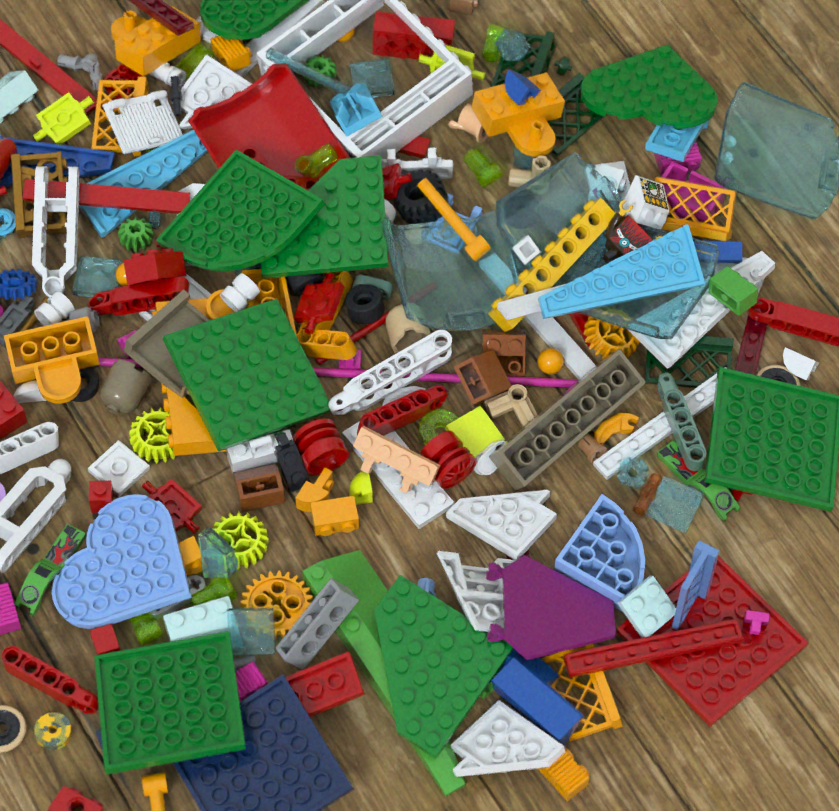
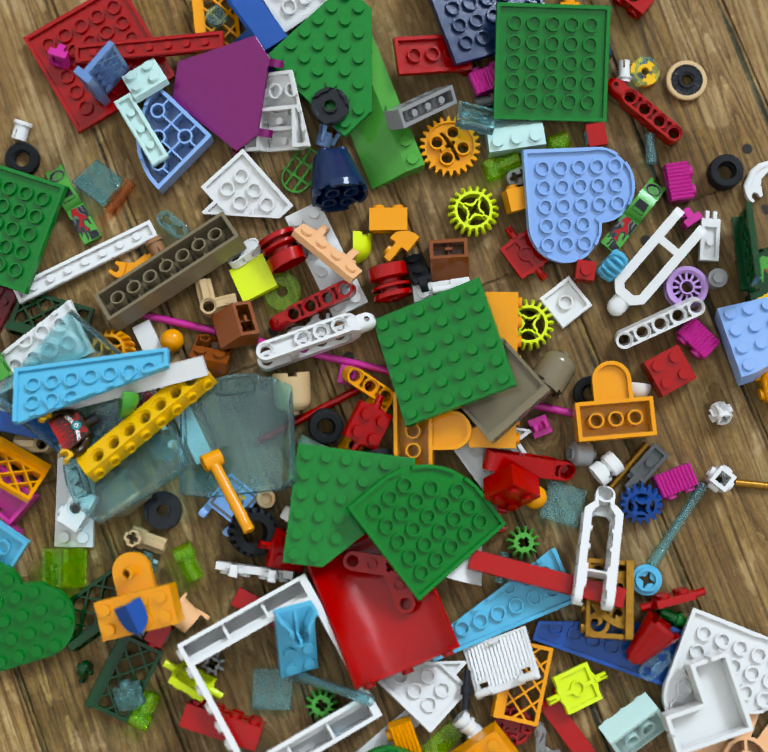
camera: 165 degrees left, 25 degrees up
clear light blue slope [198,528,238,578] -> none
white wheel [220,273,260,312] -> none
clear neon green piece [294,143,338,178] -> none
white slope [512,235,541,265] -> none
clear light blue brick [616,457,649,489] -> none
white slope [623,175,669,230] -> none
sand green piece [658,372,707,471] -> none
none -> black tyre [5,142,40,175]
none -> white bush [11,119,33,142]
none -> clear neon green slope [41,548,87,588]
none -> light aqua tile [114,92,170,168]
none -> bright green brick [118,391,140,419]
none -> clear light blue beam [156,210,189,240]
none -> clear light blue tile [206,4,229,27]
none -> bright green window [281,147,318,194]
none -> dark blue cone [310,146,368,212]
none -> black tile [311,87,349,126]
none -> medium azure gear [597,249,629,282]
none -> white pin [617,59,632,85]
none -> clear light blue axle [644,133,657,165]

